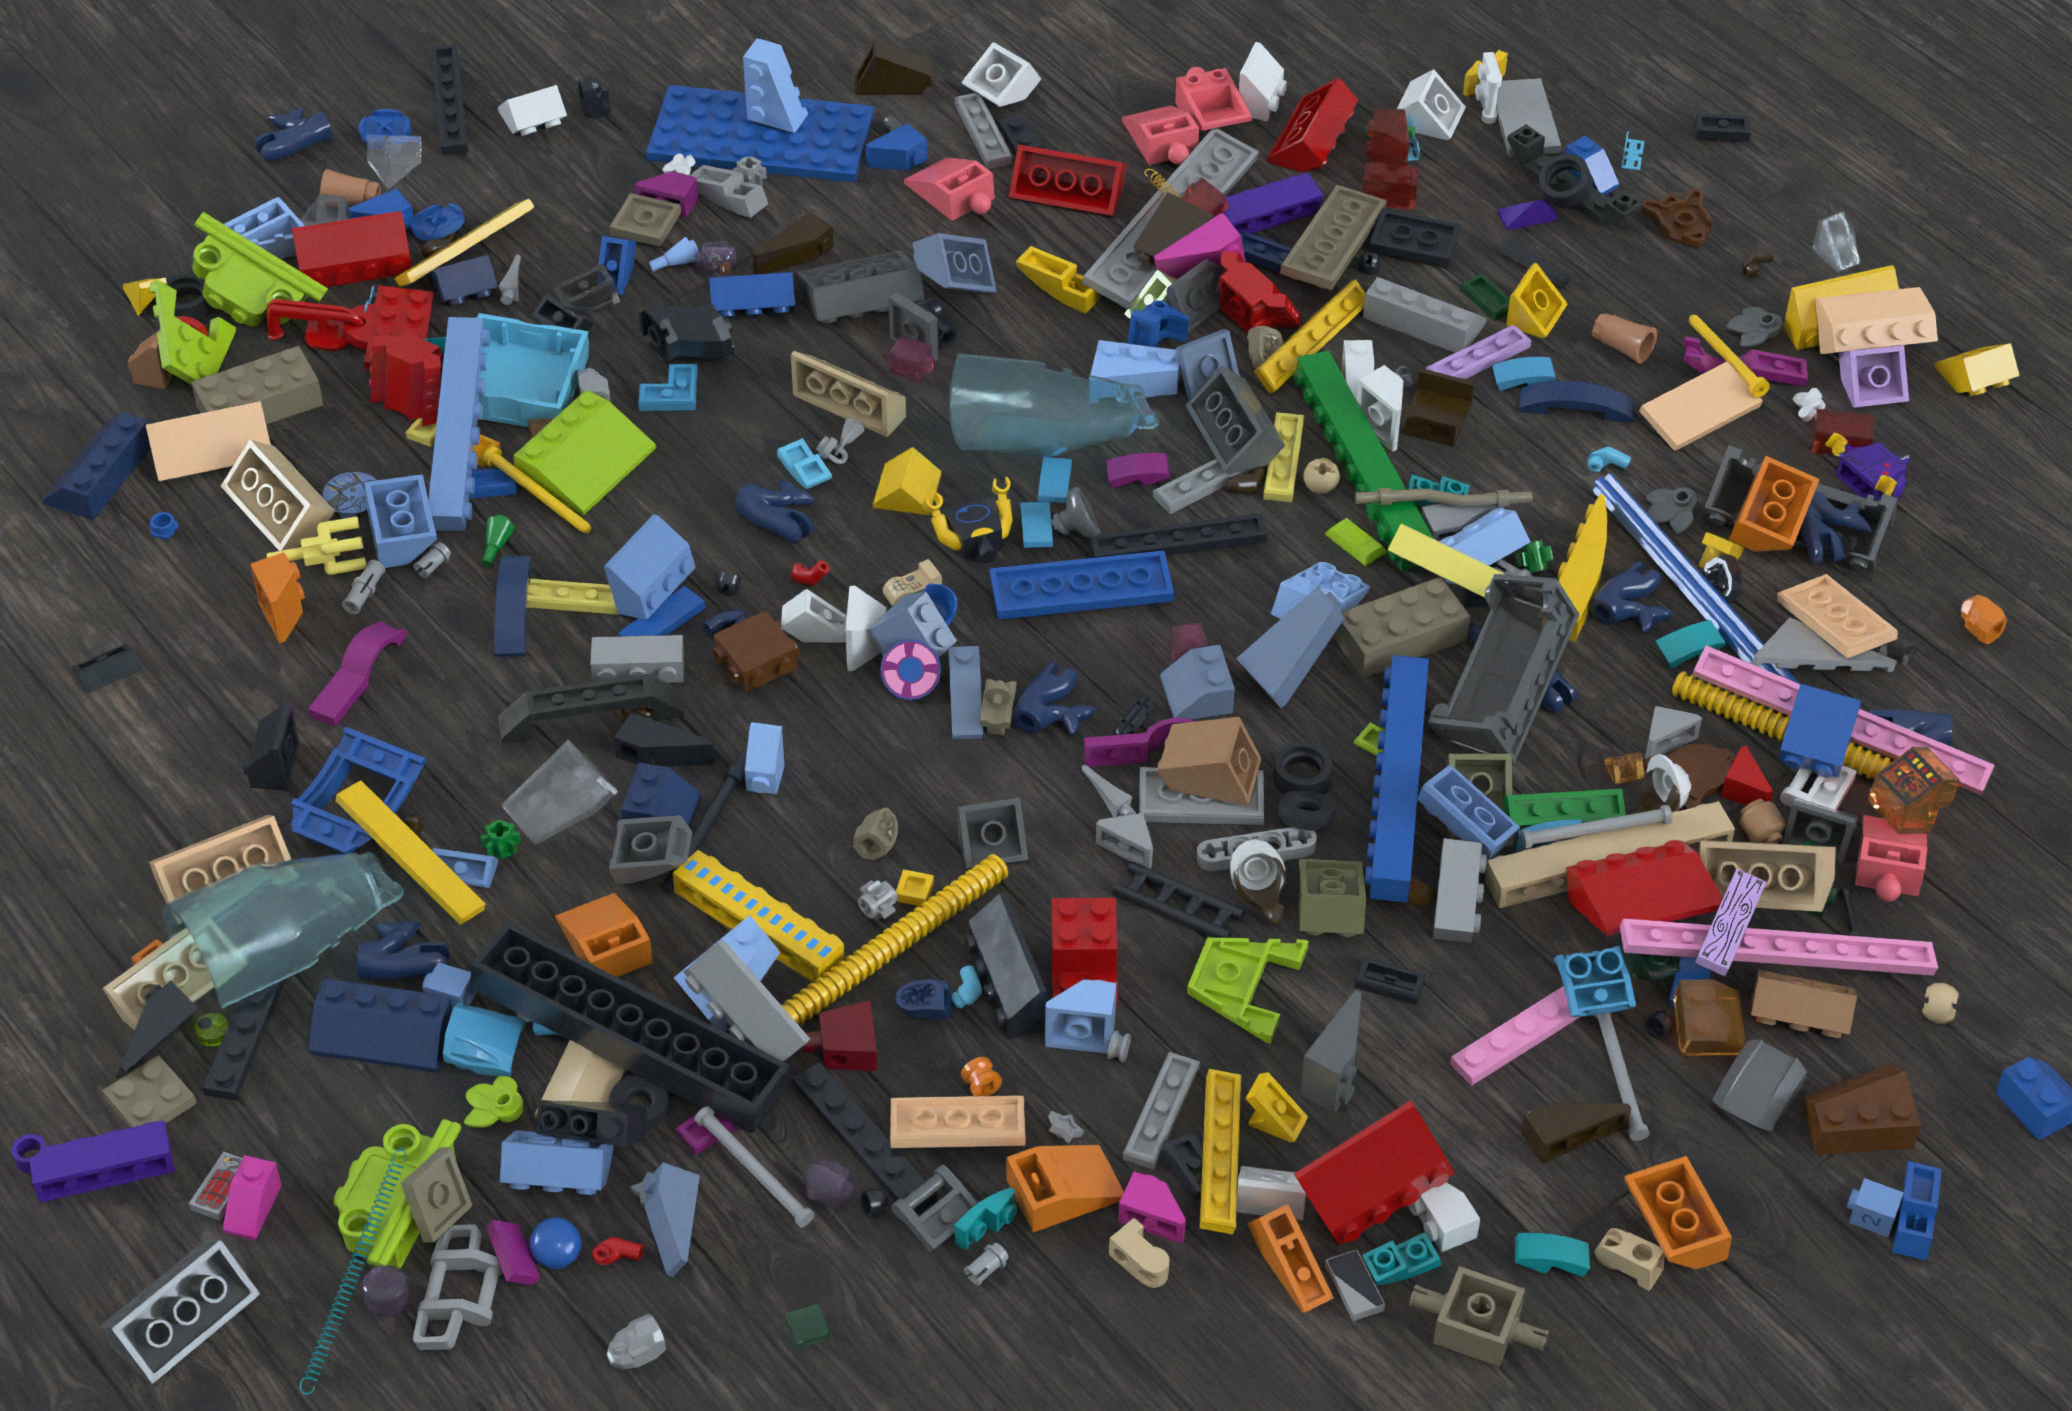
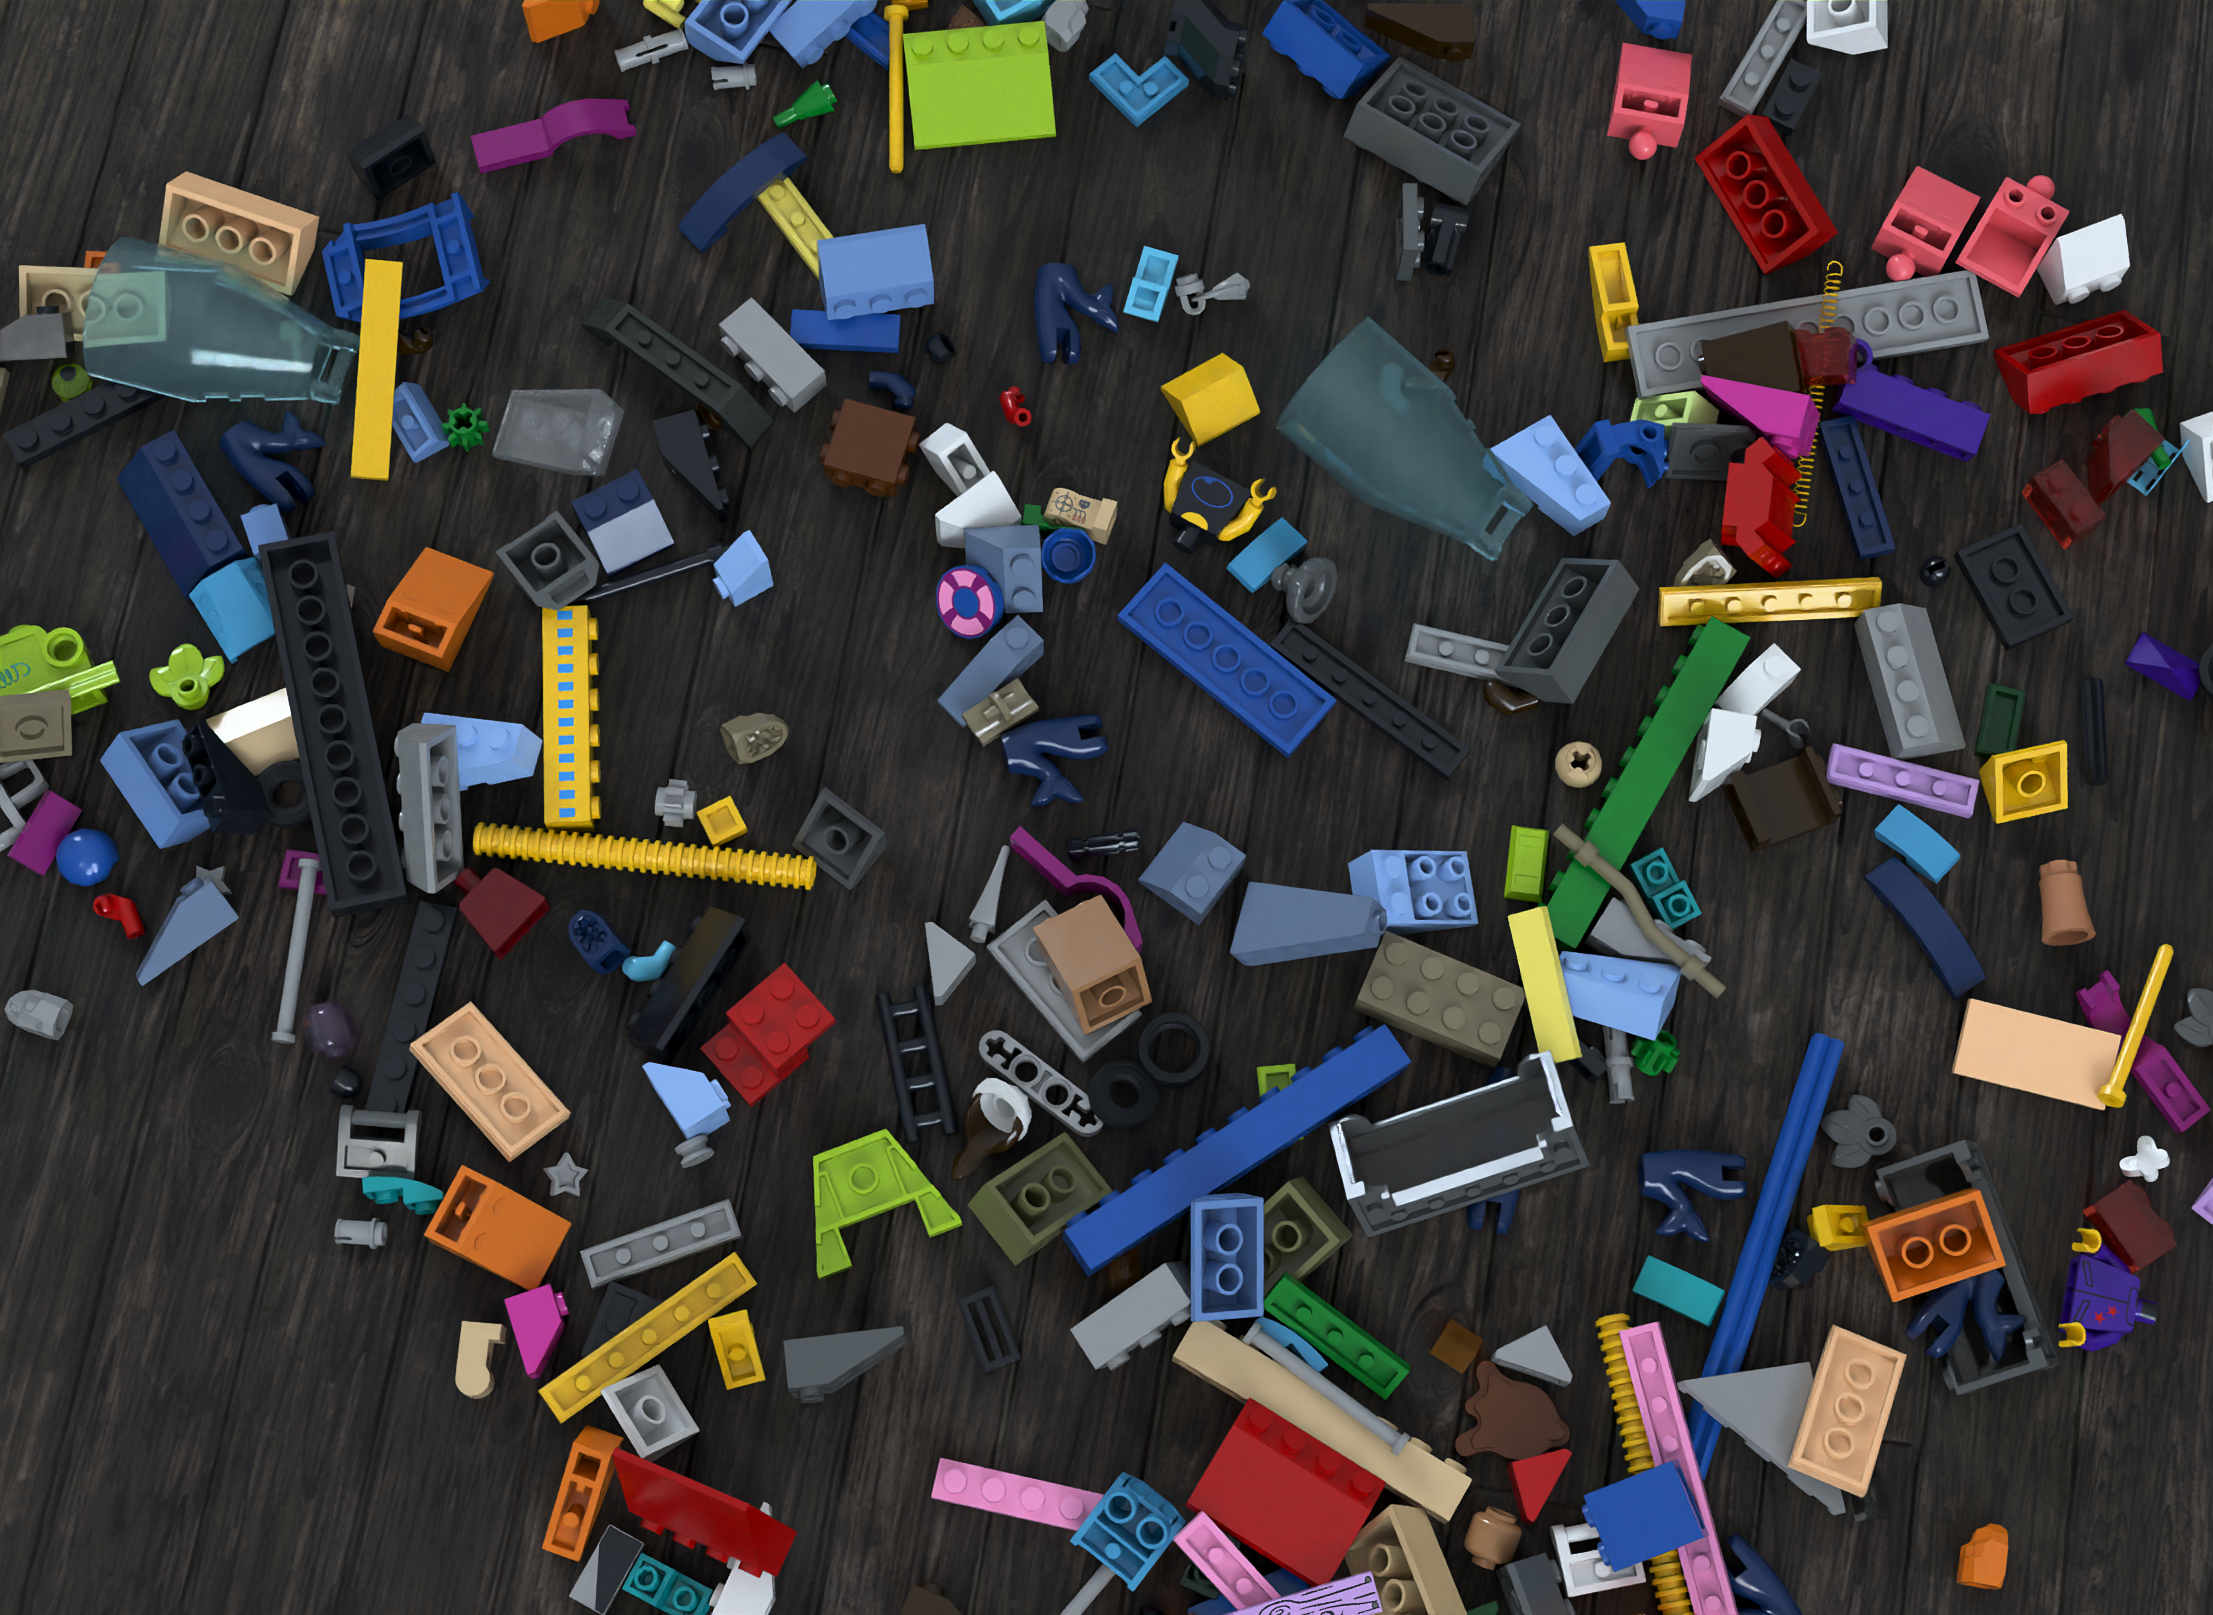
camera: 45 degrees right, 25 degrees up
clear green tile [786,1303,830,1349] -> none
tan slope [791,351,906,437] -> none
clear pink brick [889,335,934,383] -> none
sand blue slope [912,233,997,294] -> none
orange wheel [961,1057,1002,1096] -> none
dark azure slope [1038,457,1072,503] -> none
magenta slope [1106,453,1170,488] -> none
clear pink brick [1170,622,1208,662] -> none
sand blue tile [1176,329,1240,401] -> none
light yellow tile [1264,412,1304,502] -> none
dark tan plate [1280,185,1387,290] -> none
yellow slope [1539,494,1607,642] -> none
medium azure arm [1587,447,1631,472] -> none
piece [1634,754,1691,814] -> none

